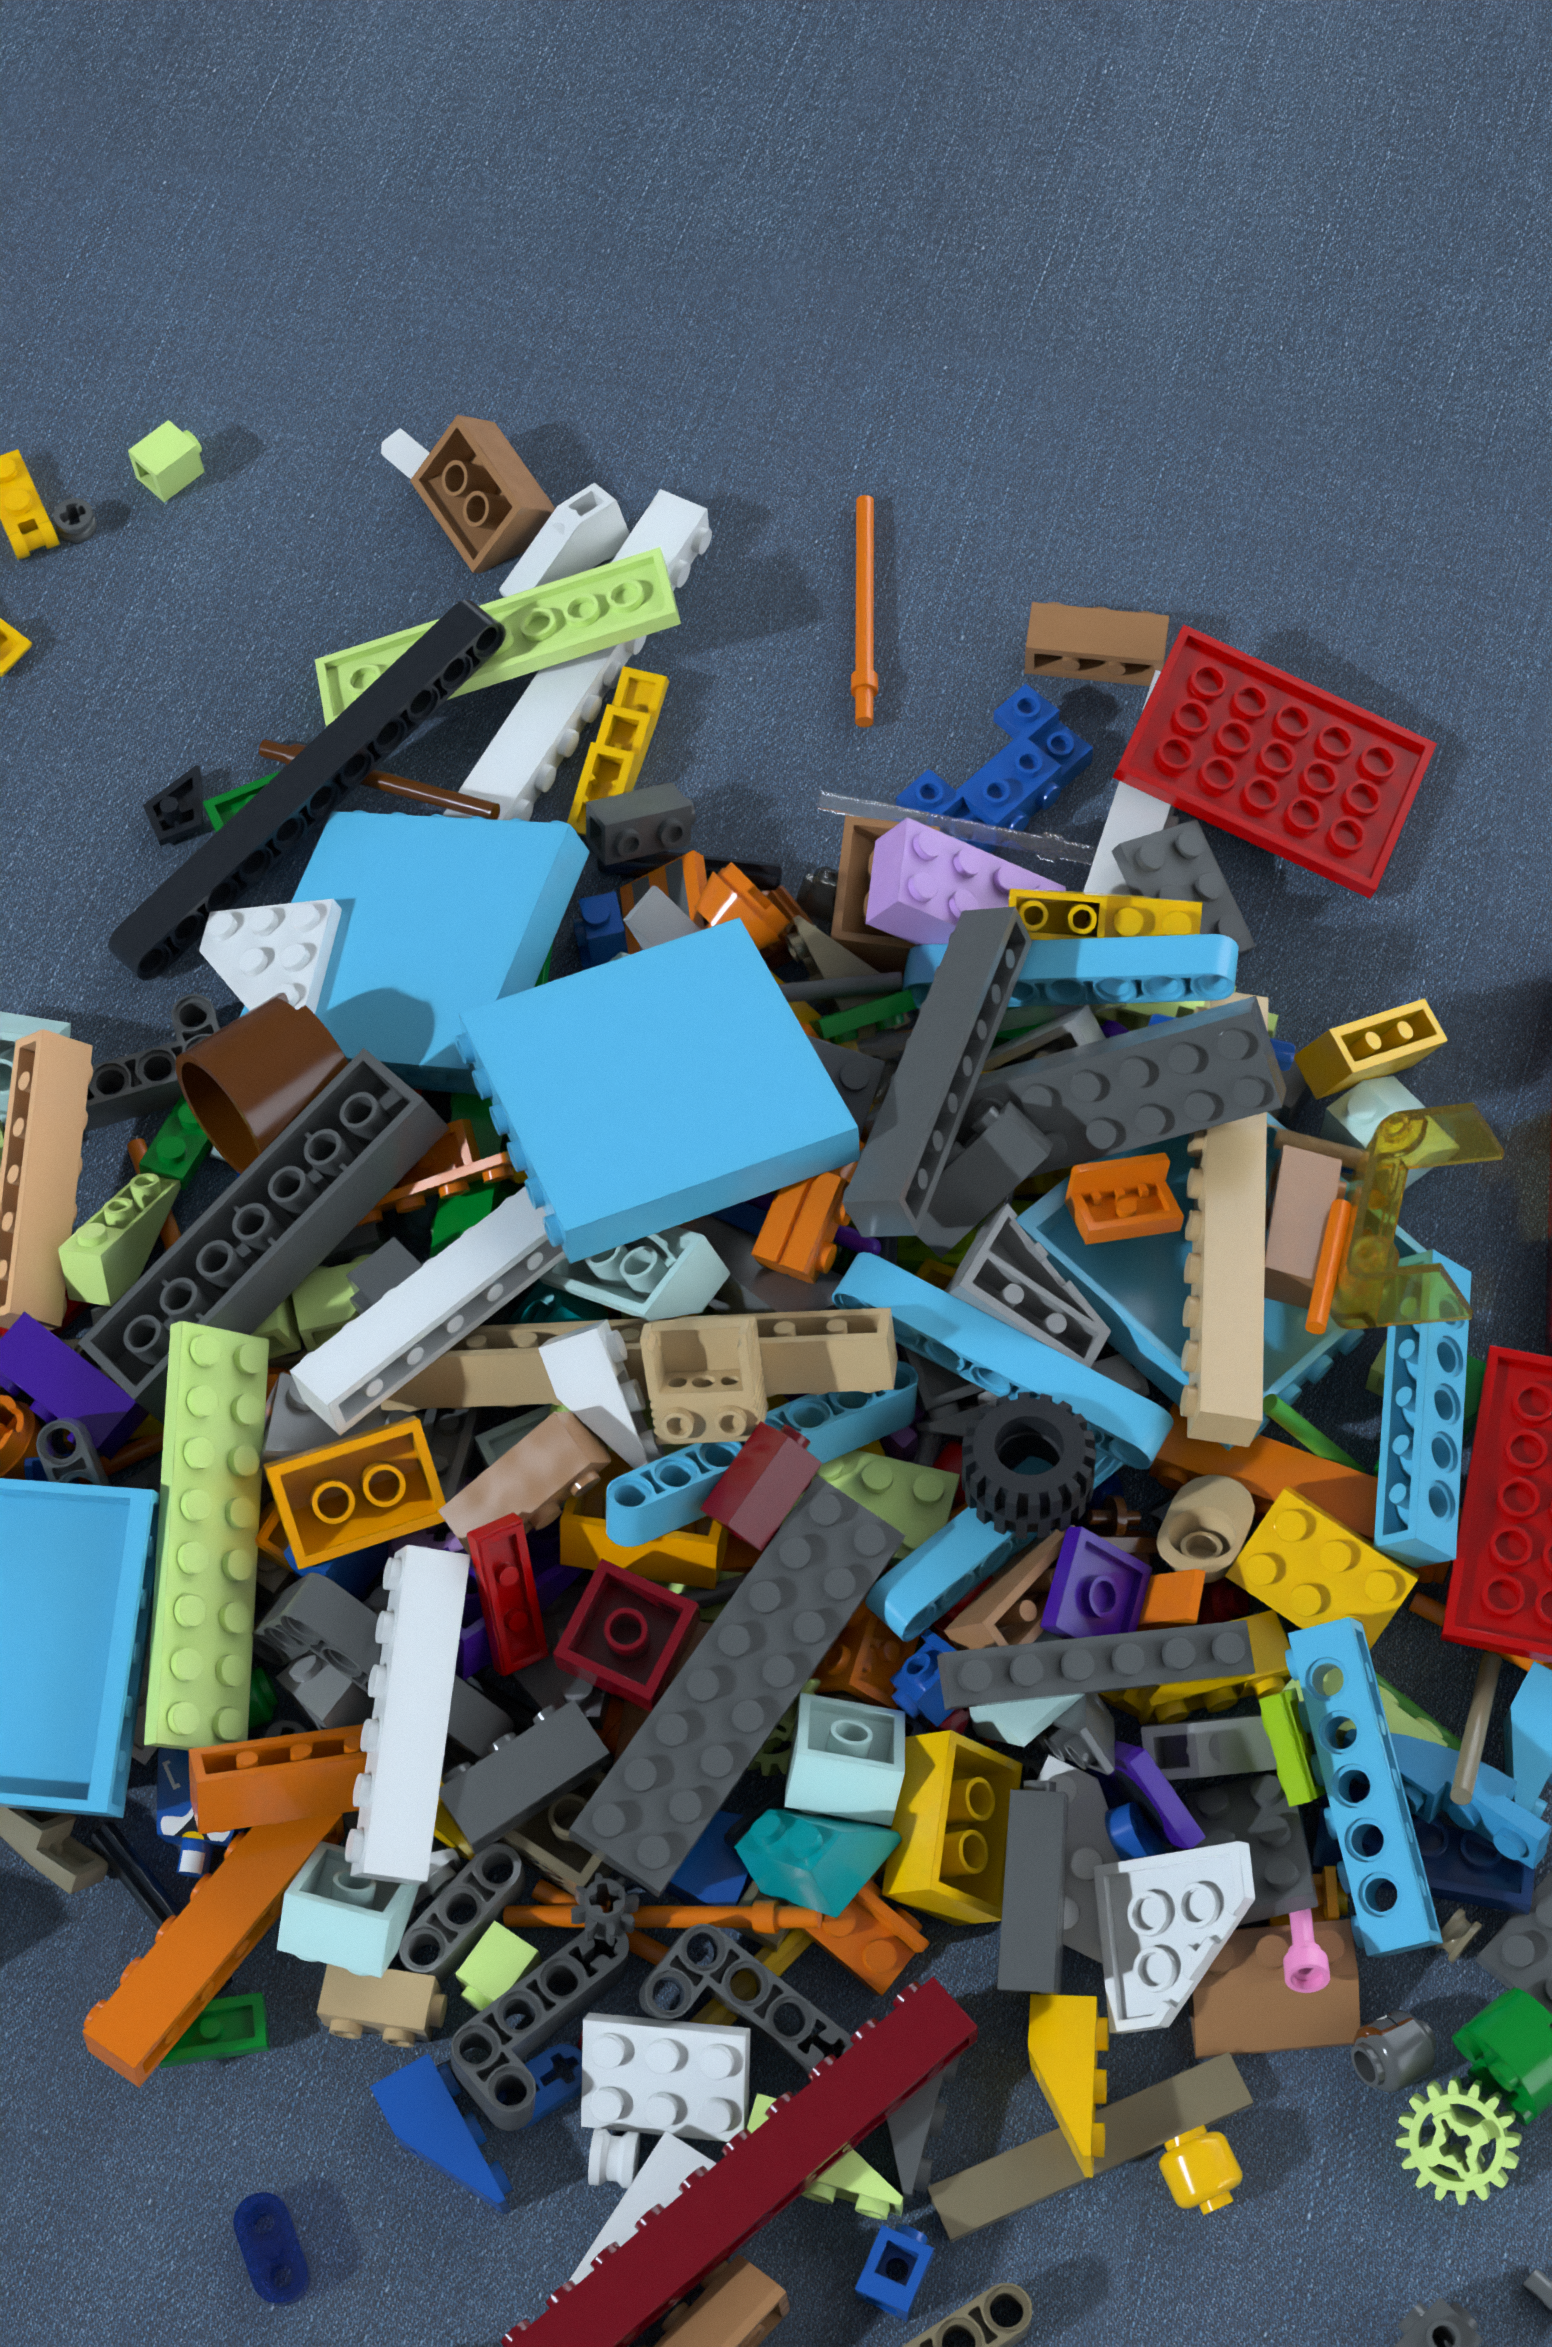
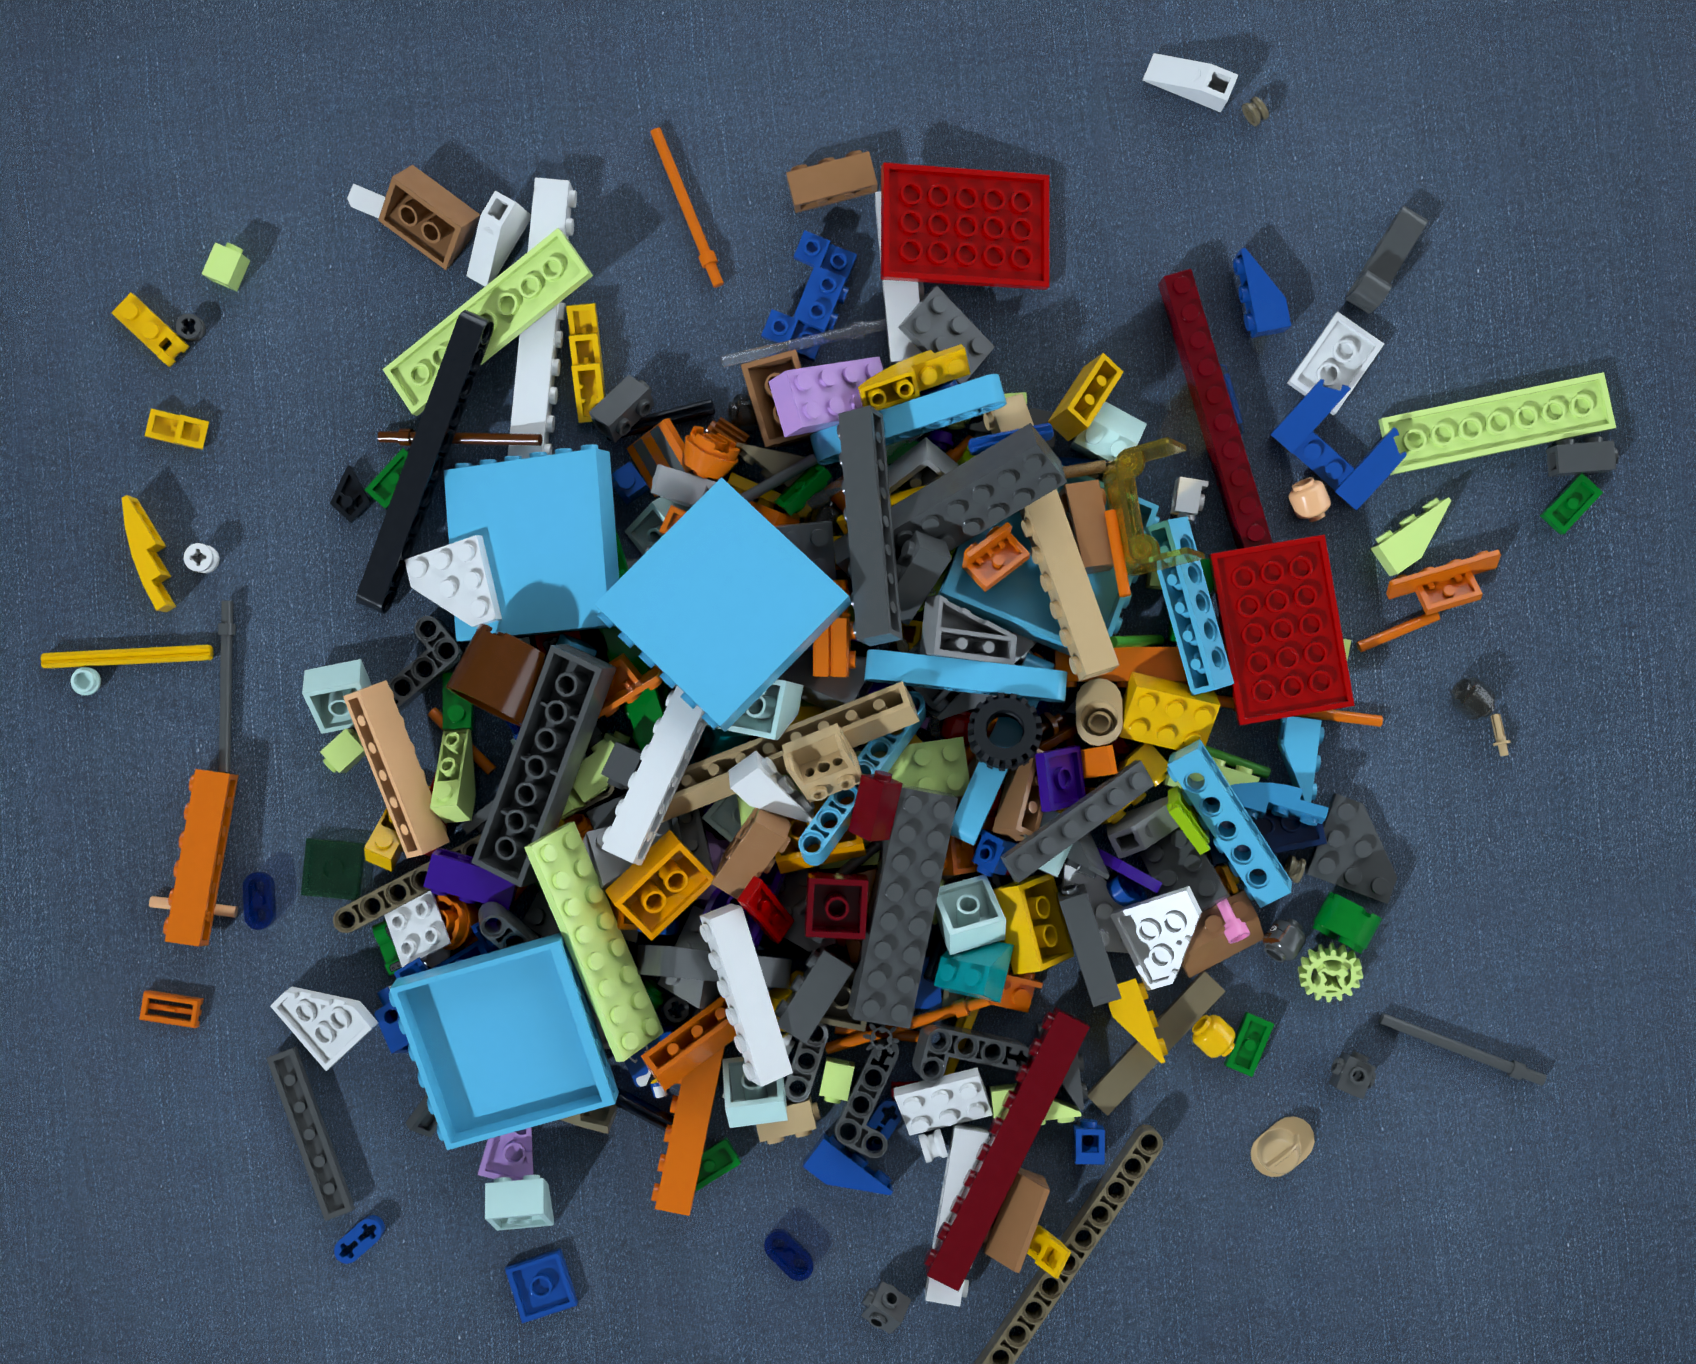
camera: 30 degrees left, 25 degrees up
dark tan bar [1450,1652,1502,1805] -> none
none -> white brick [1170,477,1209,522]
none -> green plate [1224,1011,1274,1077]

